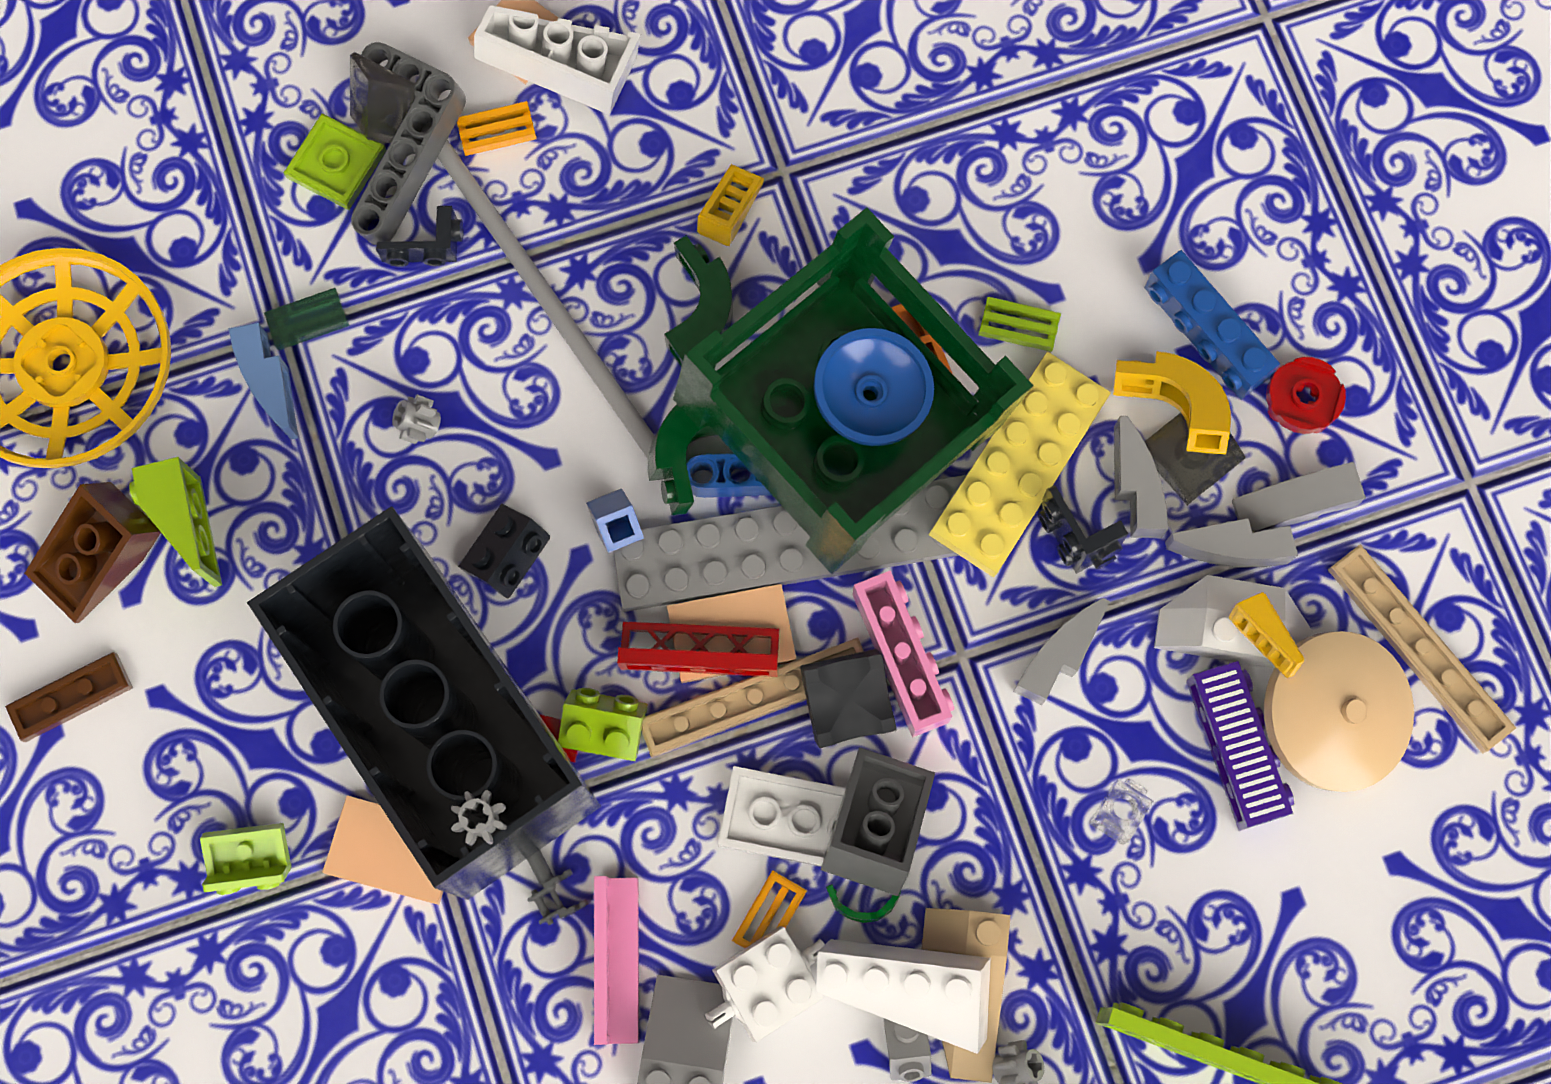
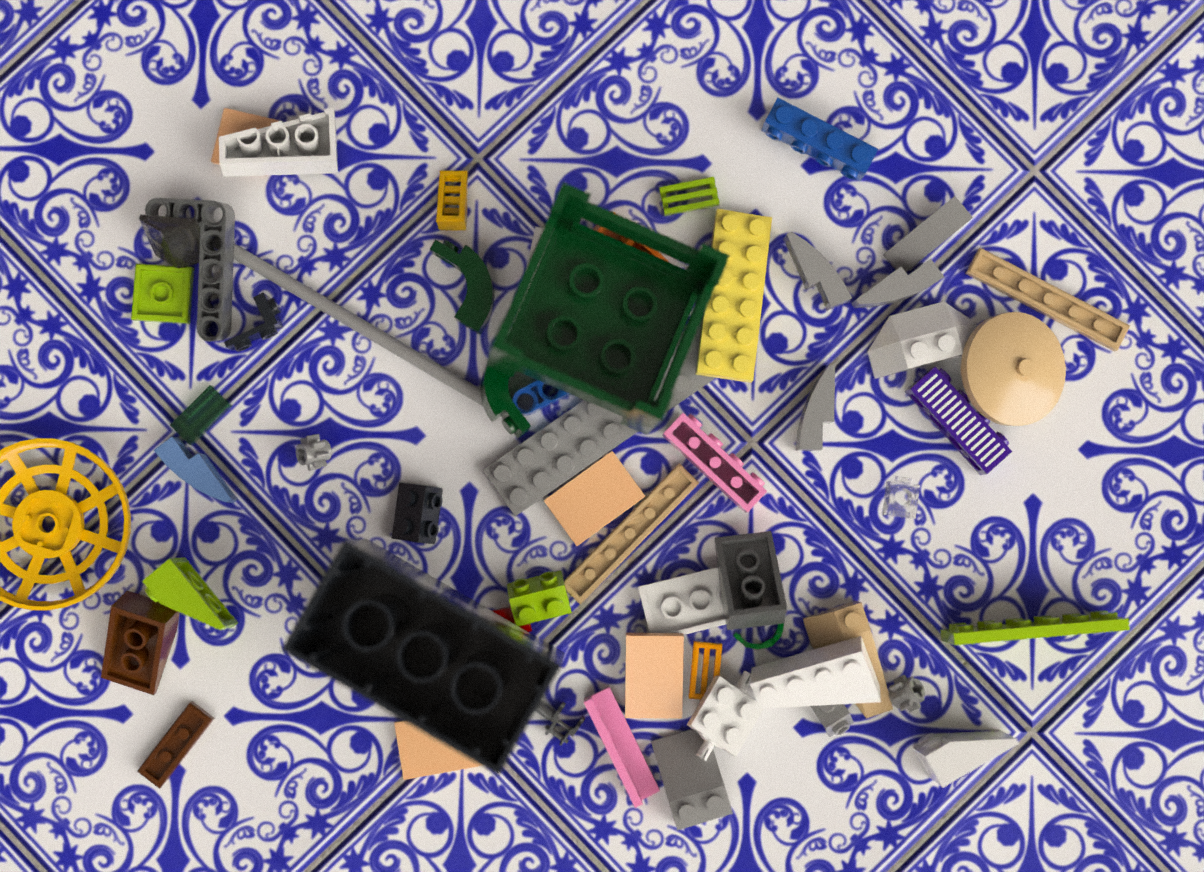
camera: 30 degrees left, 10 degrees up
lime bracket [200,823,292,895] -> none
light grey gear [451,790,507,846] -> none
light orange tile [457,101,537,156] -> none
blue brick [586,488,644,553] -> none
red fence [617,621,779,677] -> none
black brick [800,649,897,748] -> none
blue dish [814,328,934,446] -> none
black bracket [1038,485,1129,574] -> none
yellow arch [1113,351,1231,455] -> none
clear smoke slope [1144,413,1246,506] -> none
yellow slope [1229,592,1304,678] -> none
red plate [1266,357,1346,434] -> none
none -> light nougat tile [625,633,684,718]

